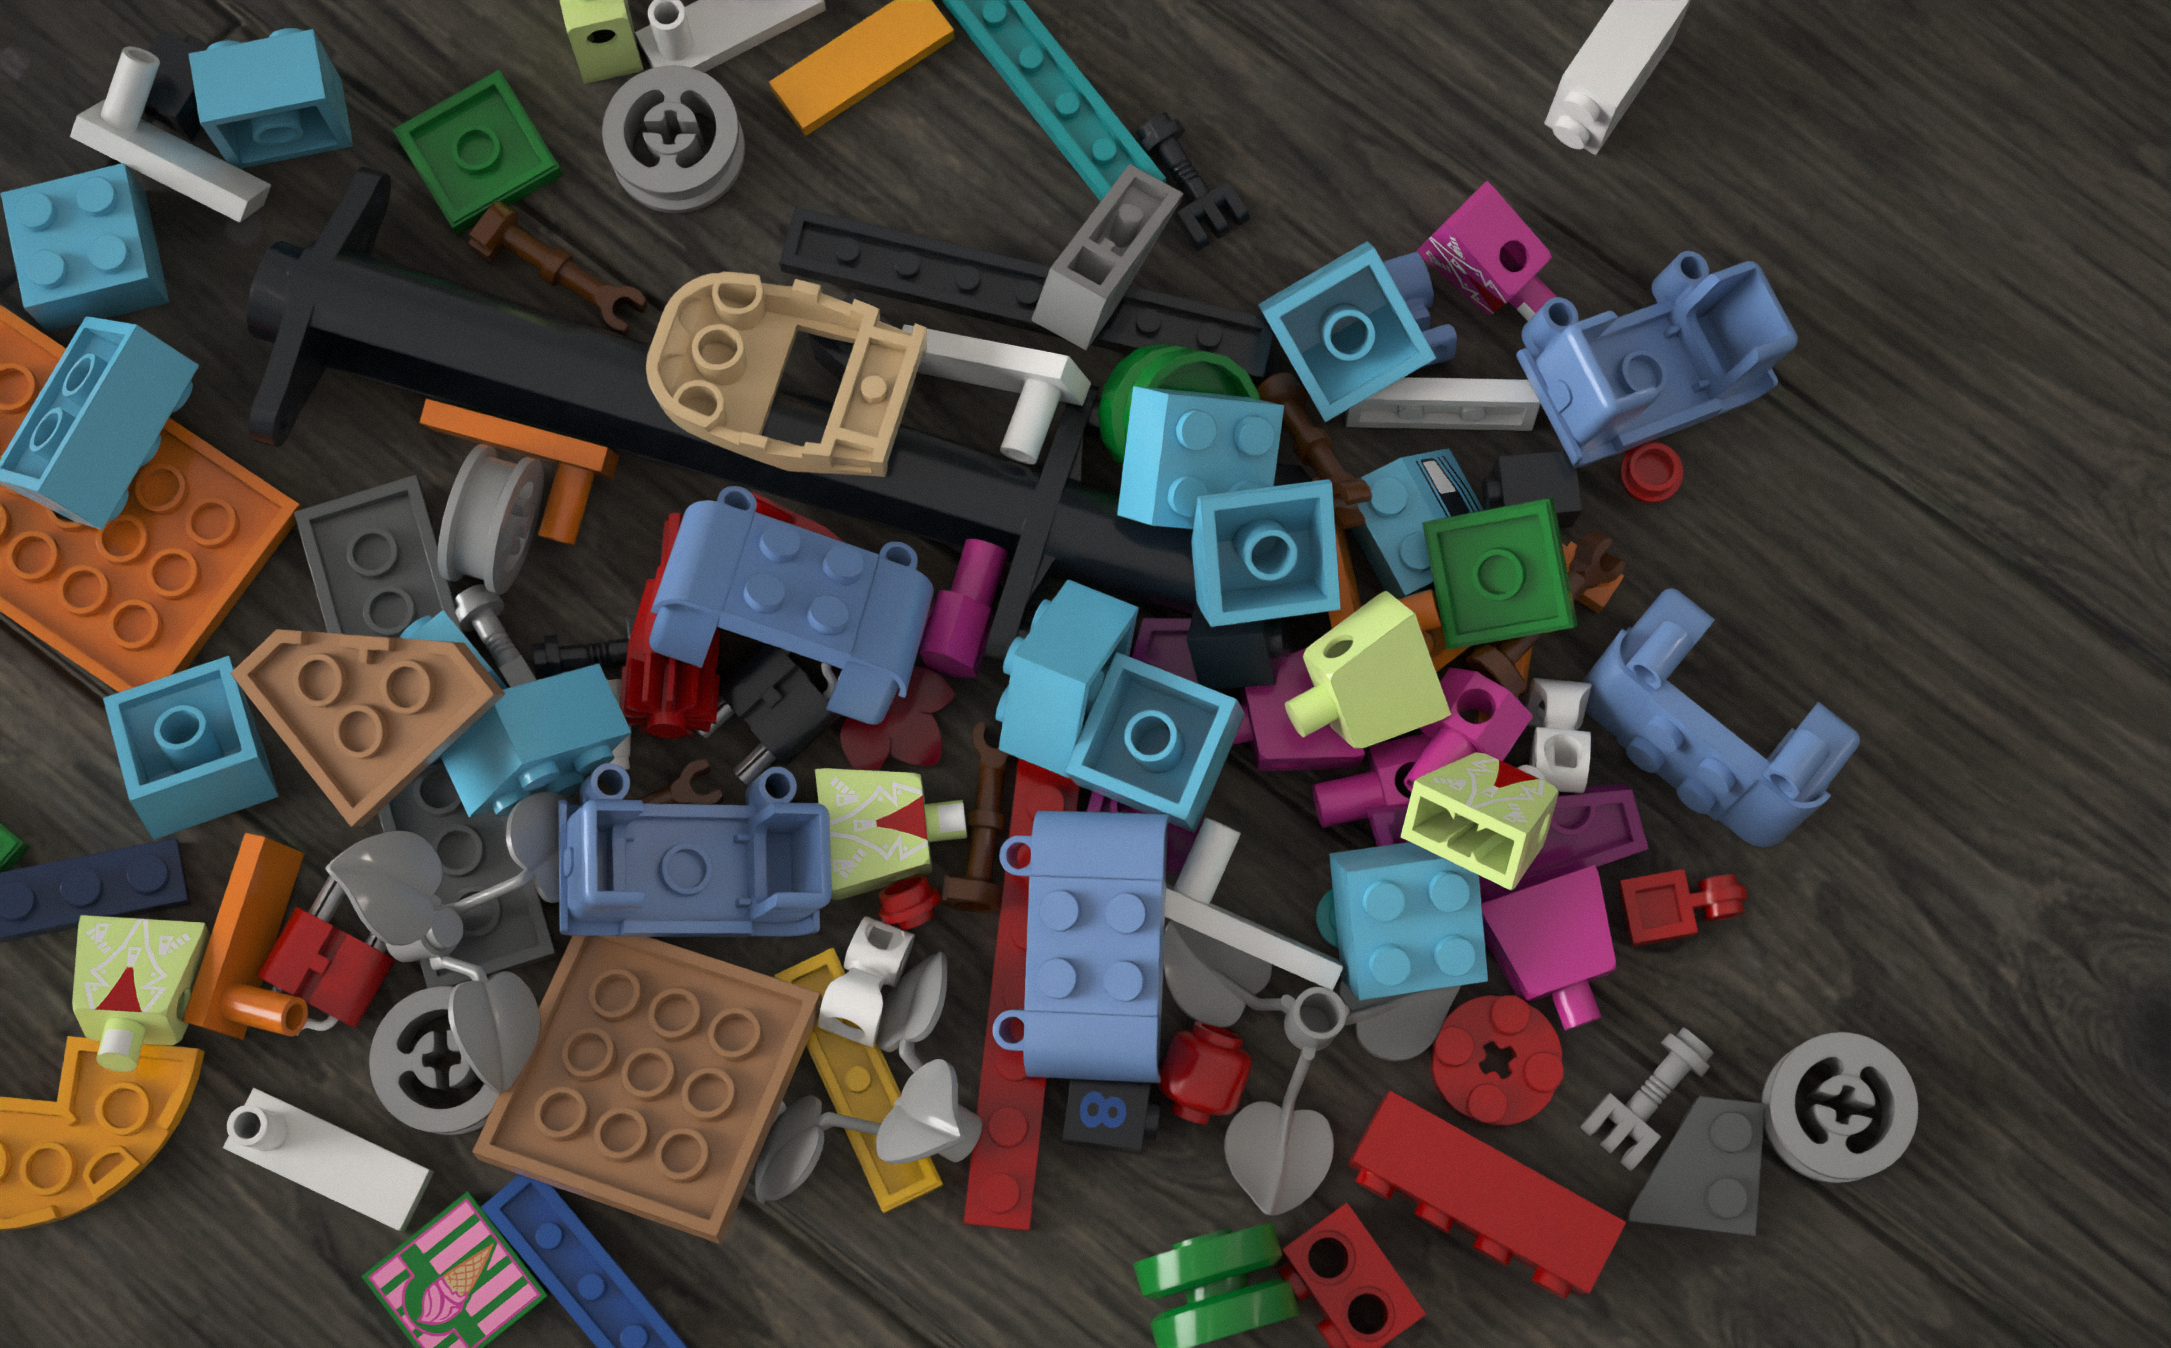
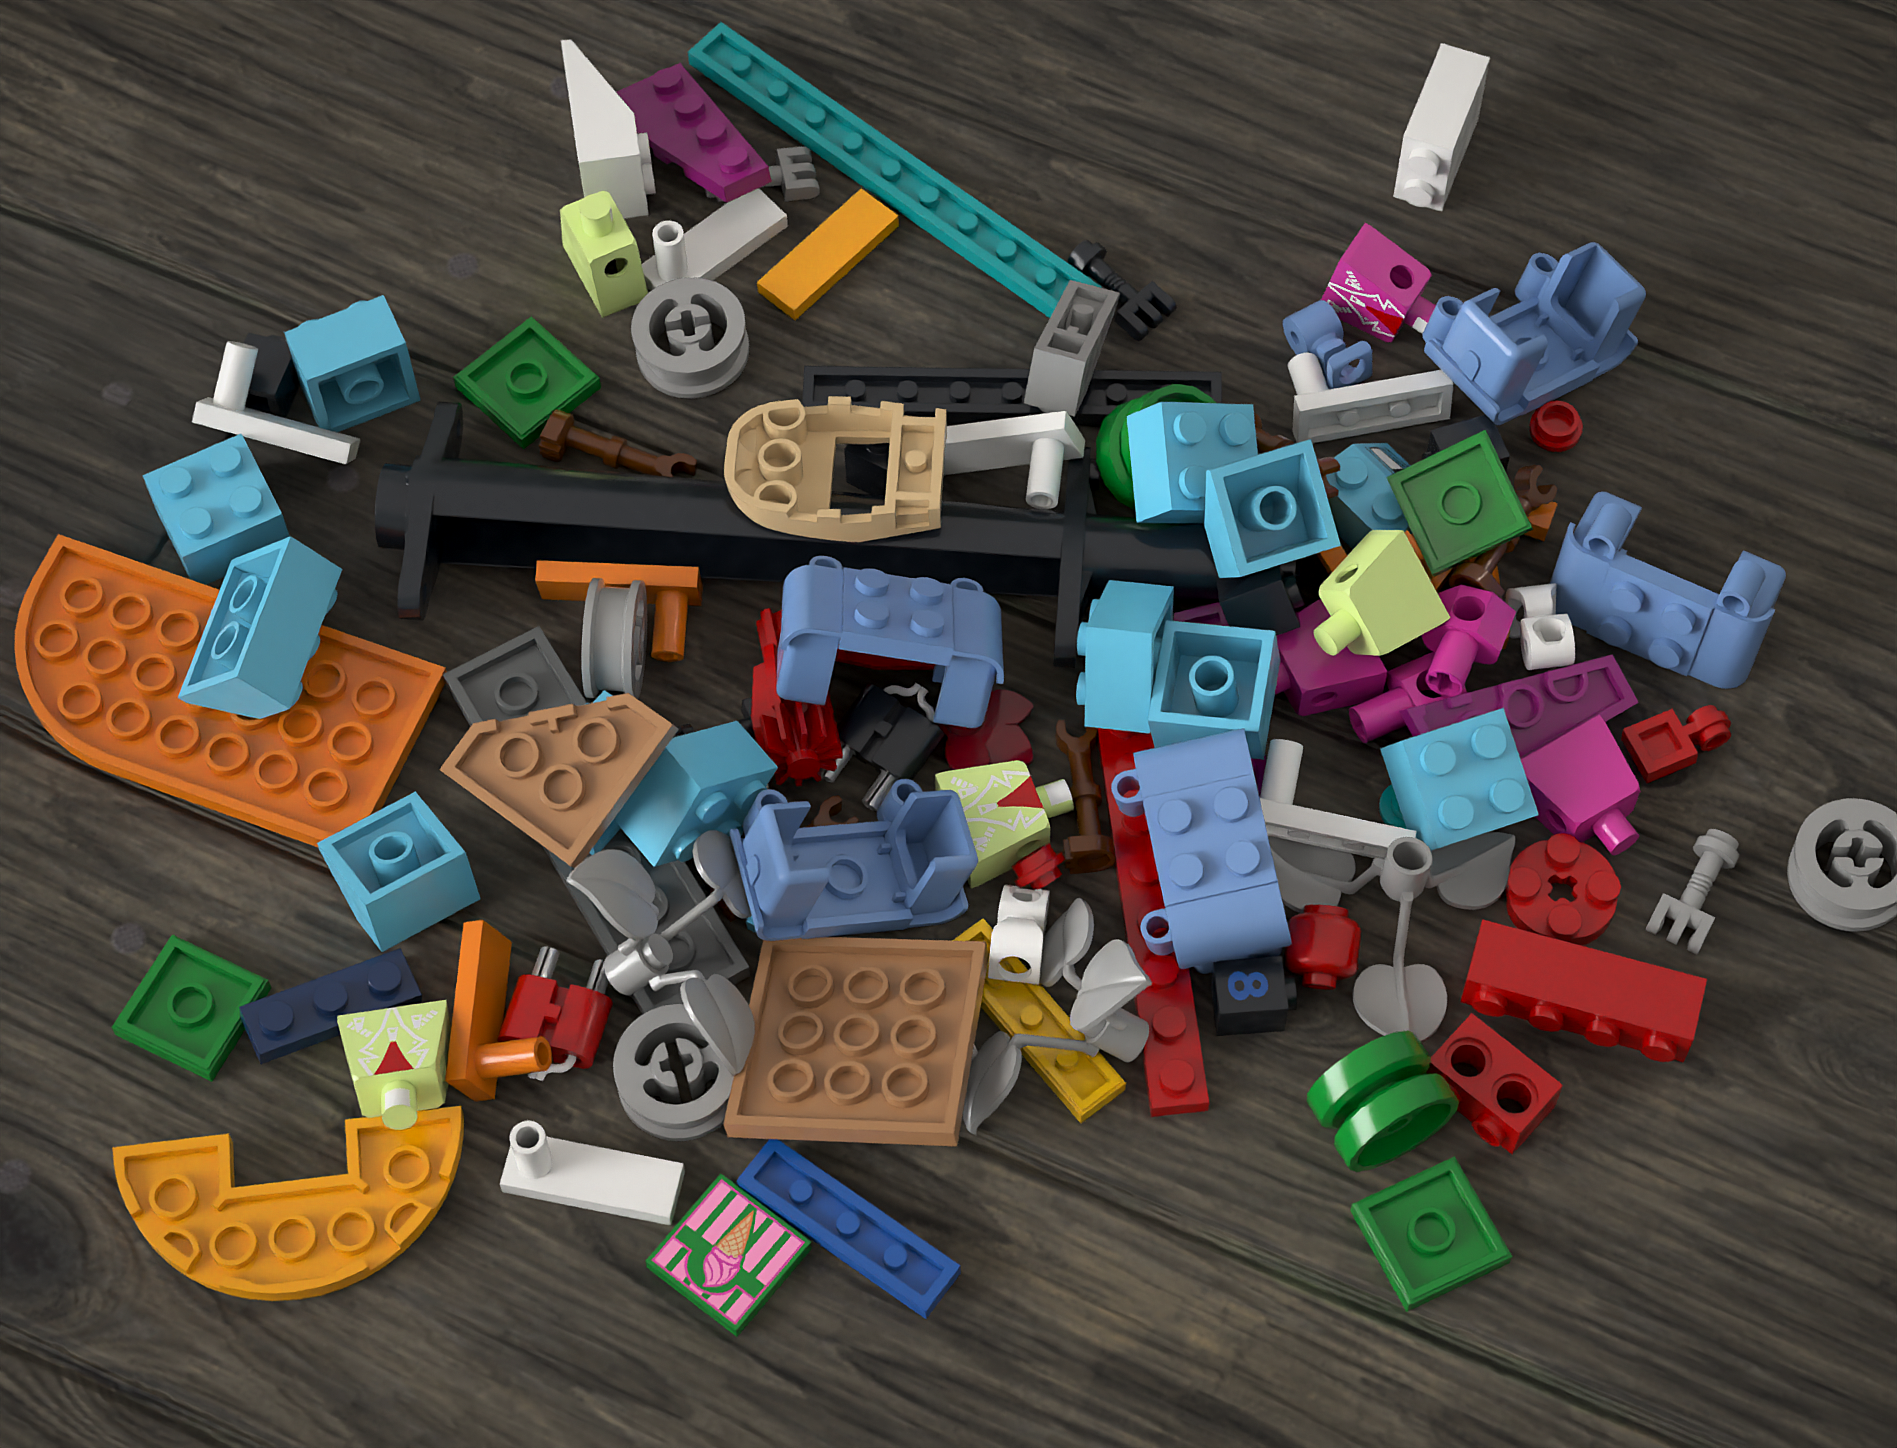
camera: 10 degrees left, 15 degrees down
dark pink piece [920,539,1008,678] -> none
medium azure slope [1258,241,1436,422] -> none
yellowish green torso [1401,752,1559,890] -> none
dark grey wing [1624,1096,1765,1237] -> none

